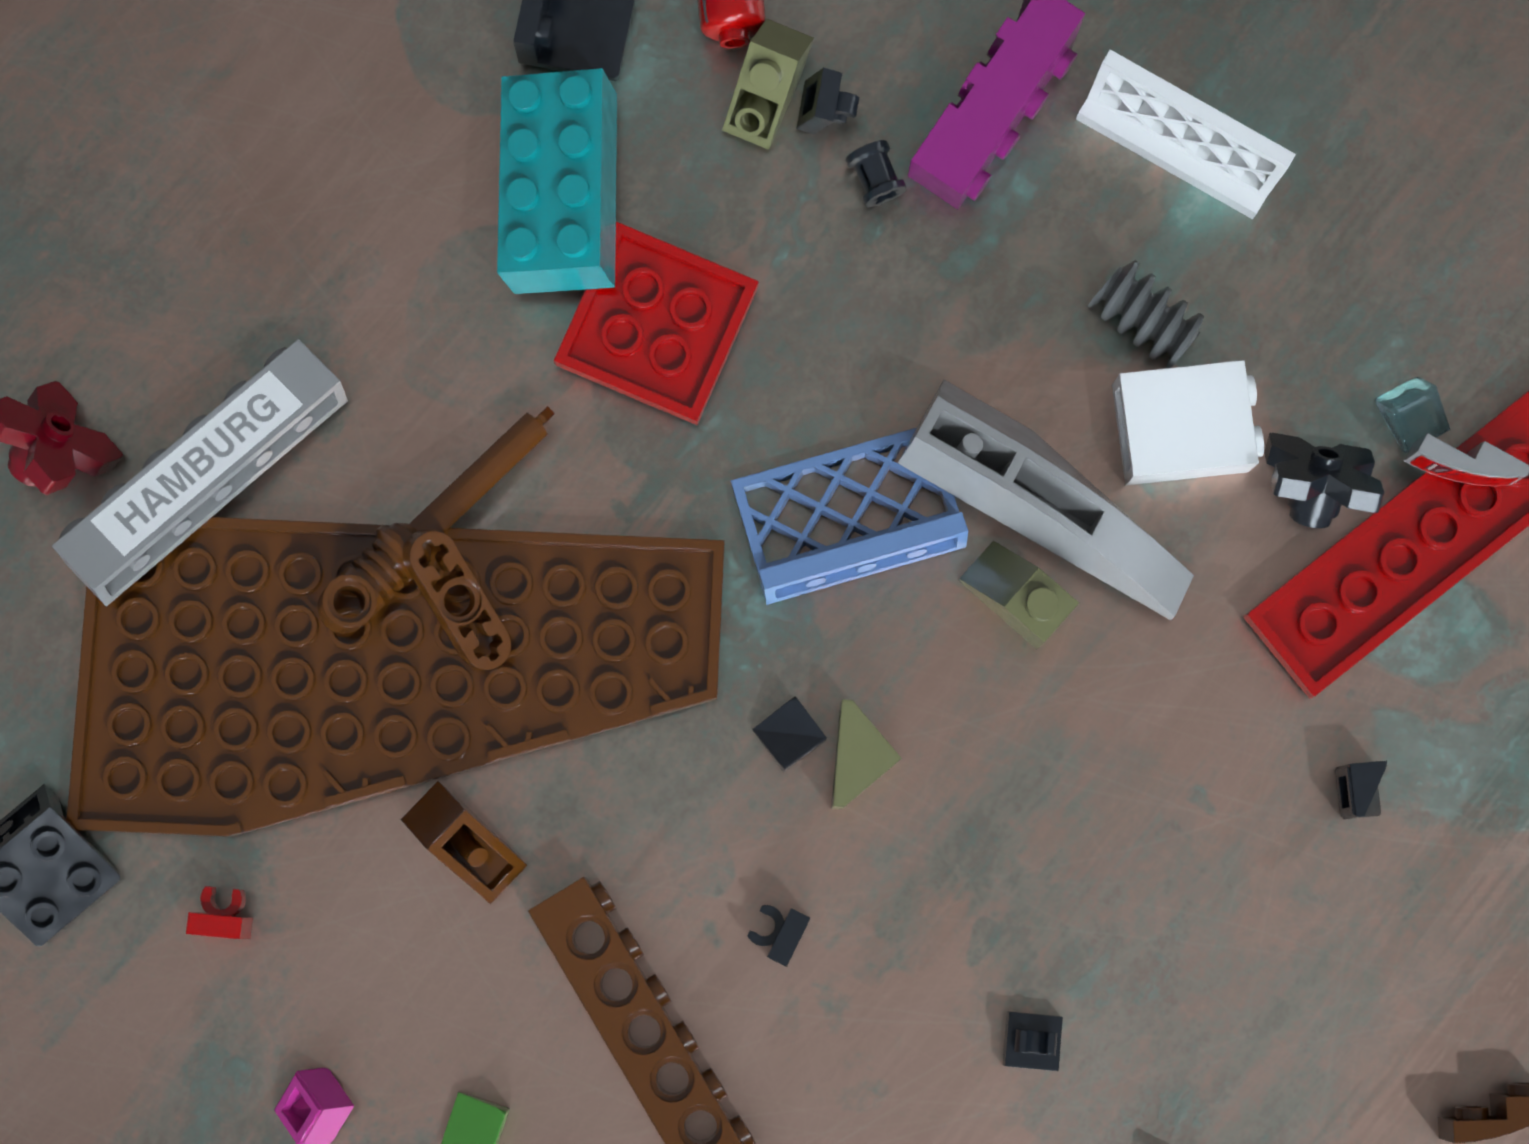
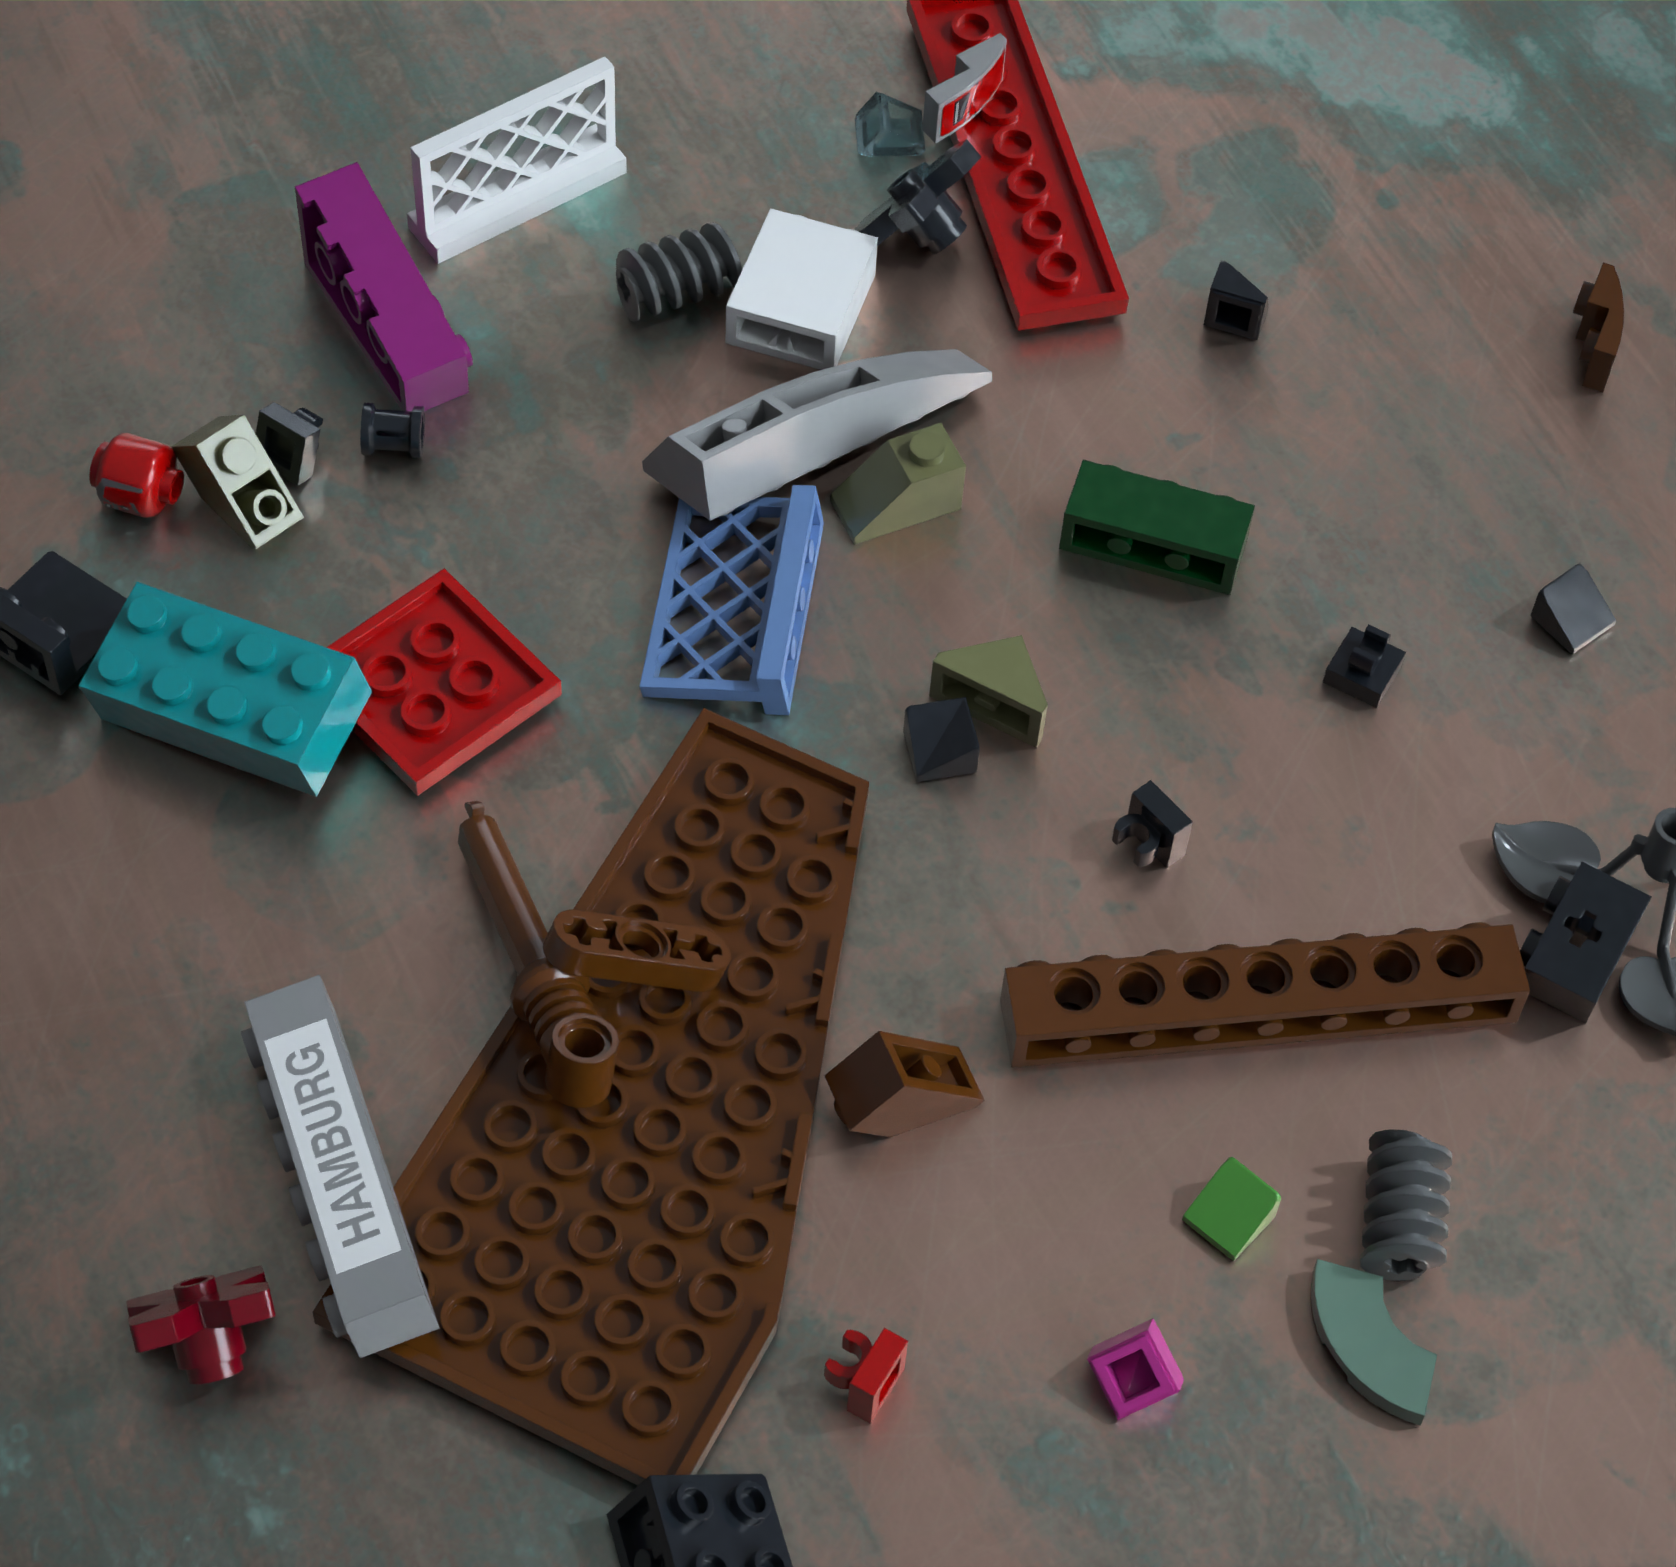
camera: 65 degrees left, 25 degrees down
none -> dark green brick [1059,460,1255,595]

